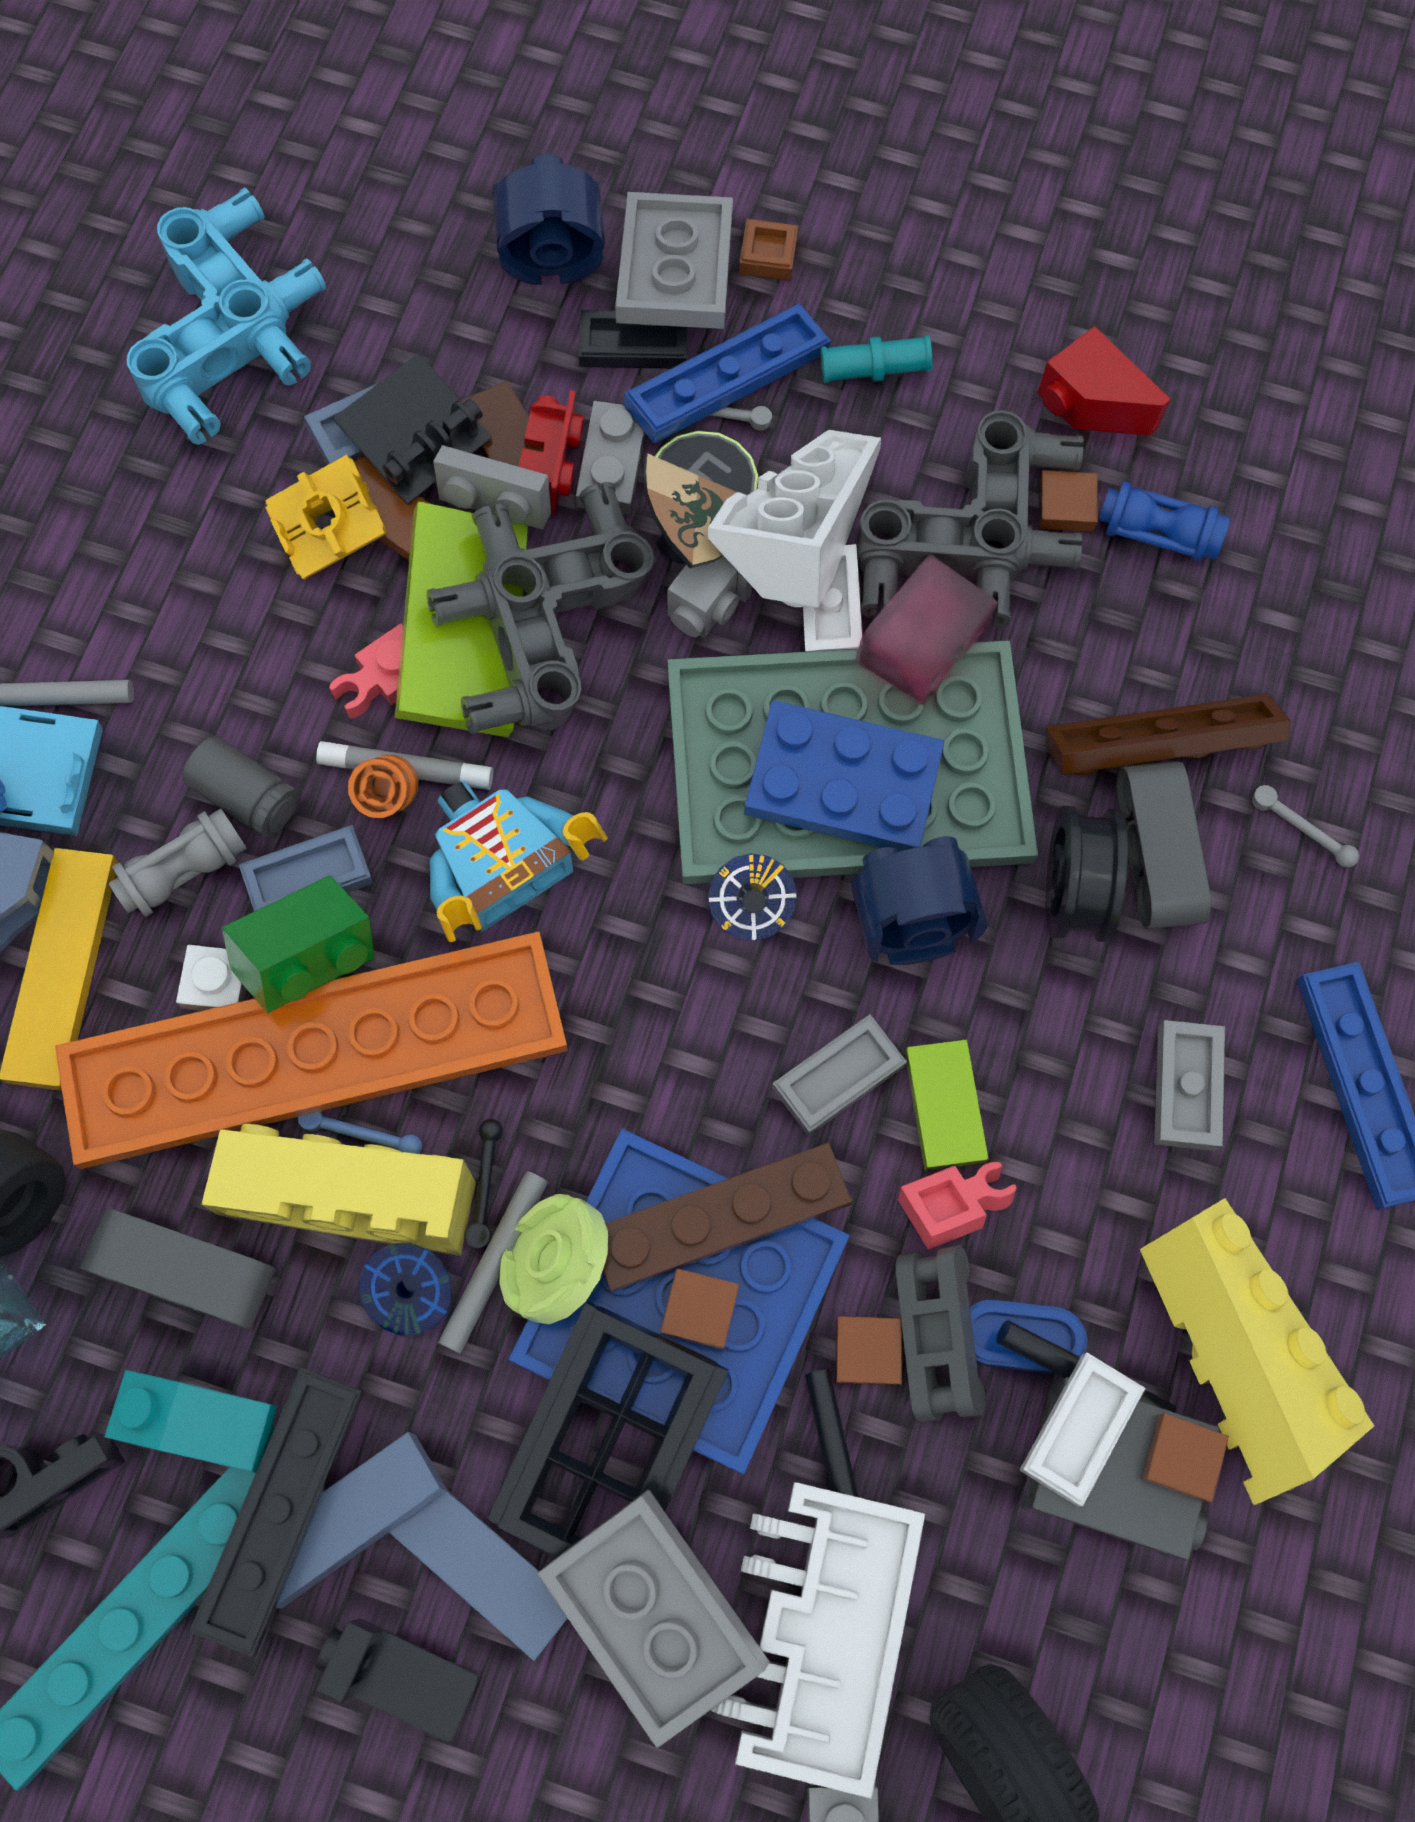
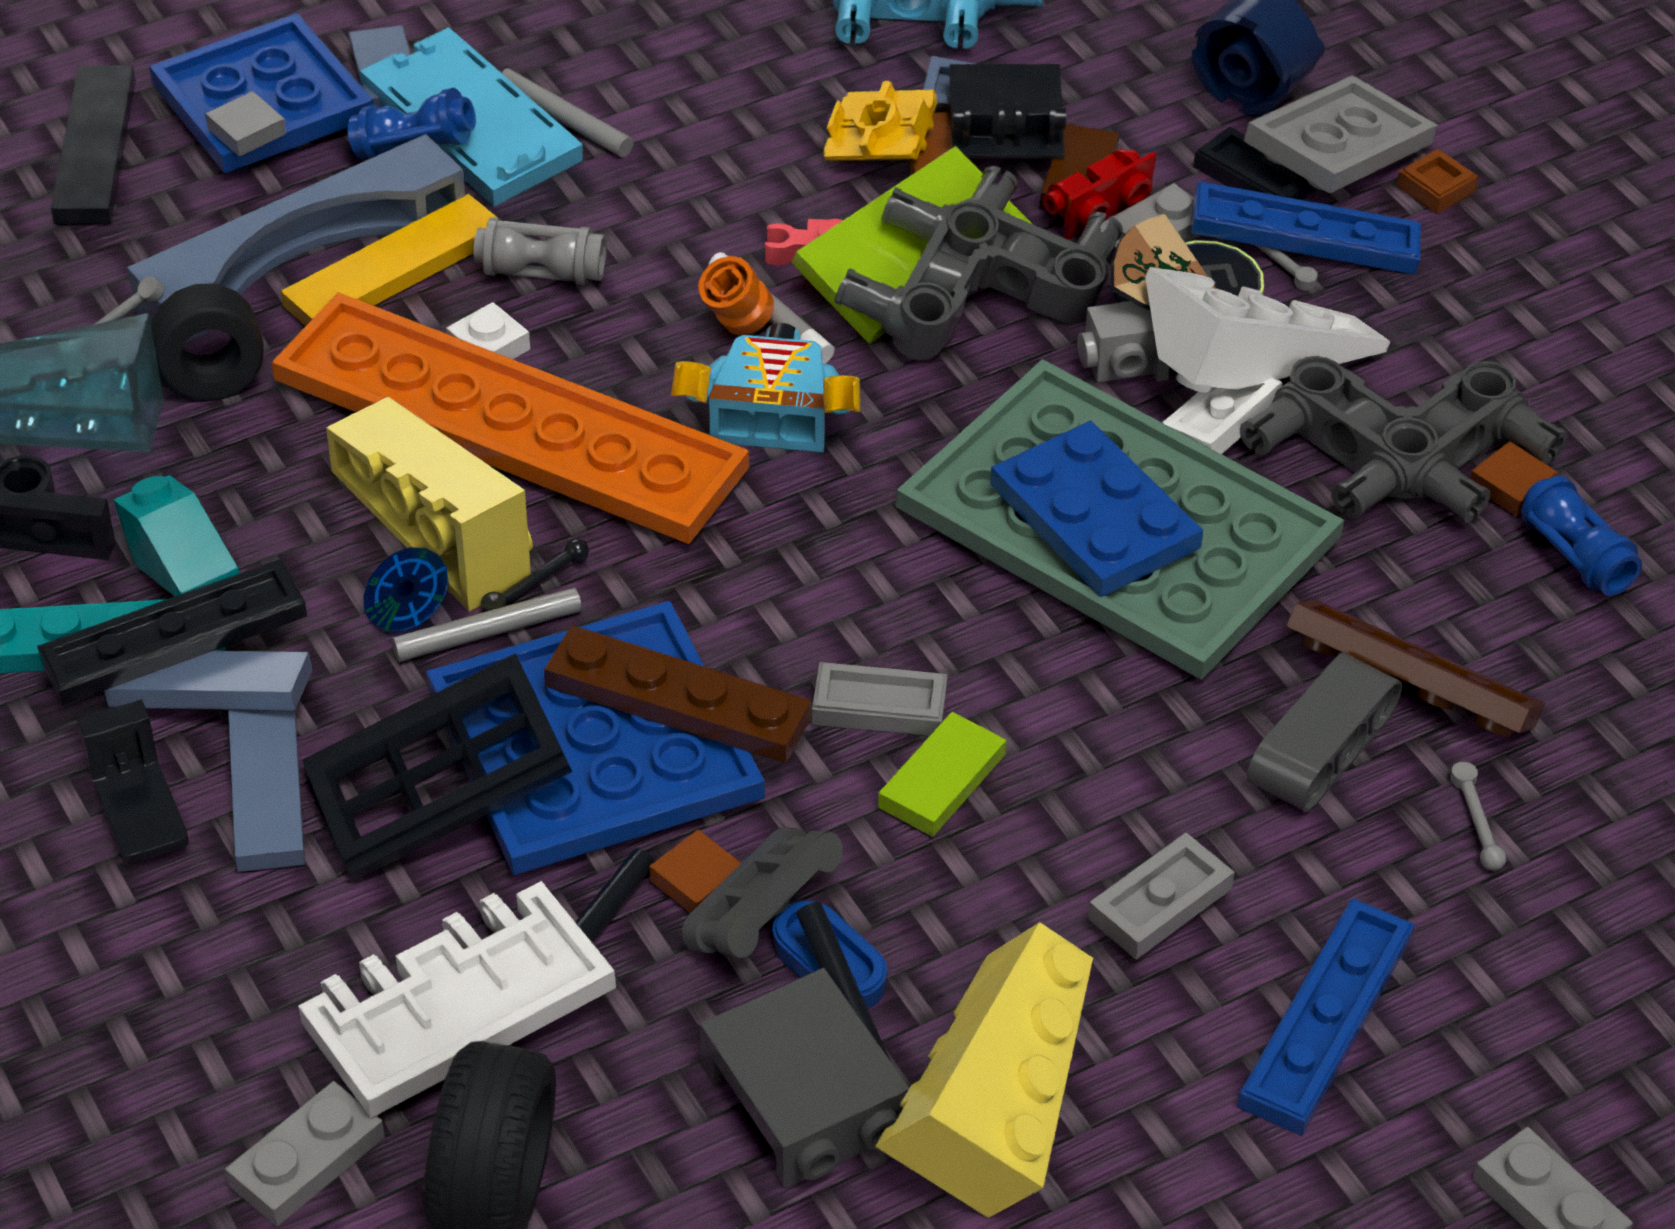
camera: 45 degrees right, 25 degrees down
dark grey beam [78,1208,276,1330] -> none
dark grey piece [182,736,300,839] -> none
green brick [222,875,374,1014] -> none
sand blue tile [239,825,374,911] -> none
light grey plate [433,445,551,530] -> none
yellowish green tile [500,1194,608,1324] -> none
light grey plate [537,1489,769,1748] -> none
dark orange tile [661,1268,740,1350] -> none
clear blue piece [708,853,797,941] -> none
teal pin [820,335,932,383] -> none
dark blue brick [851,836,987,965] -> none
clear pink piece [855,555,998,705] -> none
coral plate [898,1162,1017,1250] -> none
white tile [1020,1353,1145,1507] -> none
red slope [1037,326,1171,436] -> none
black wheel [1046,805,1128,942] -> none
dark orange tile [1141,1413,1229,1503] -> none

